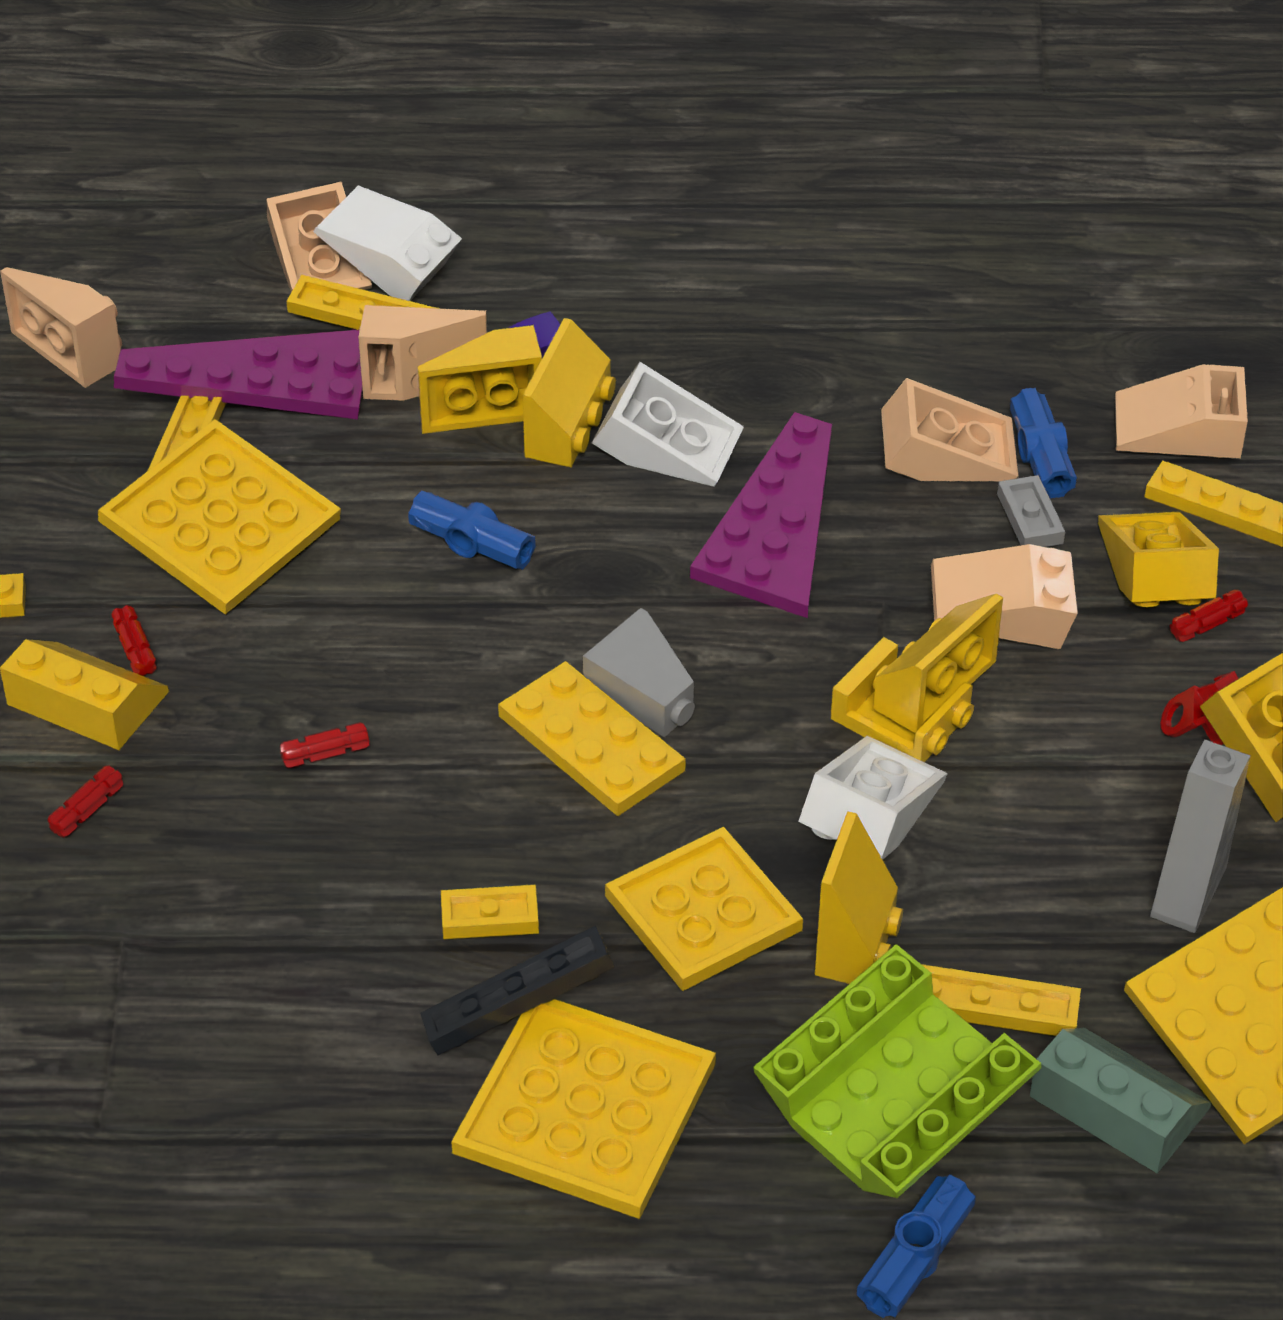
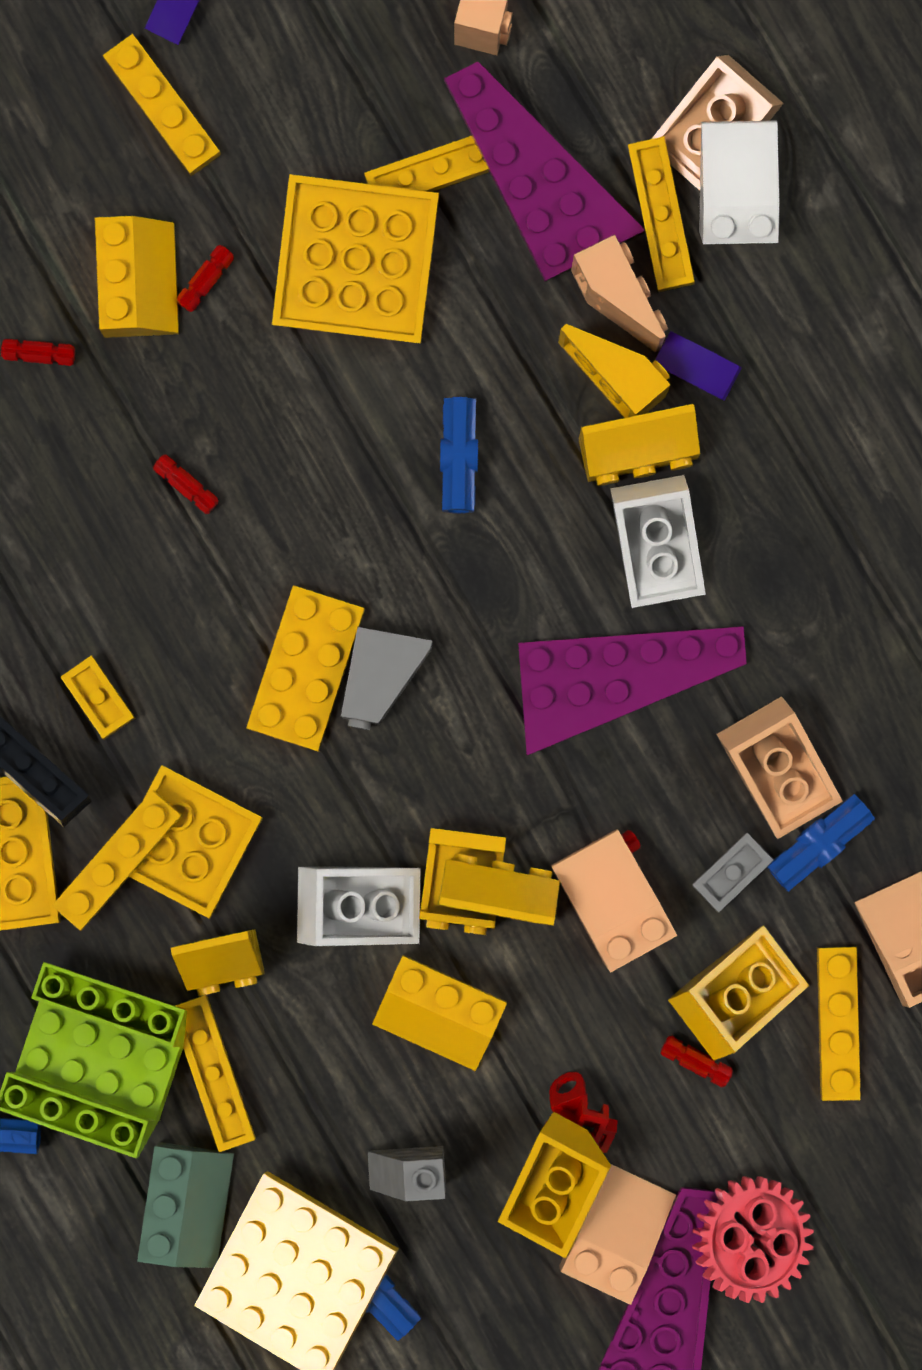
camera: 60 degrees right, 40 degrees up
none -> yellow plate [52,790,182,931]
none -> yellow slope [372,955,507,1071]

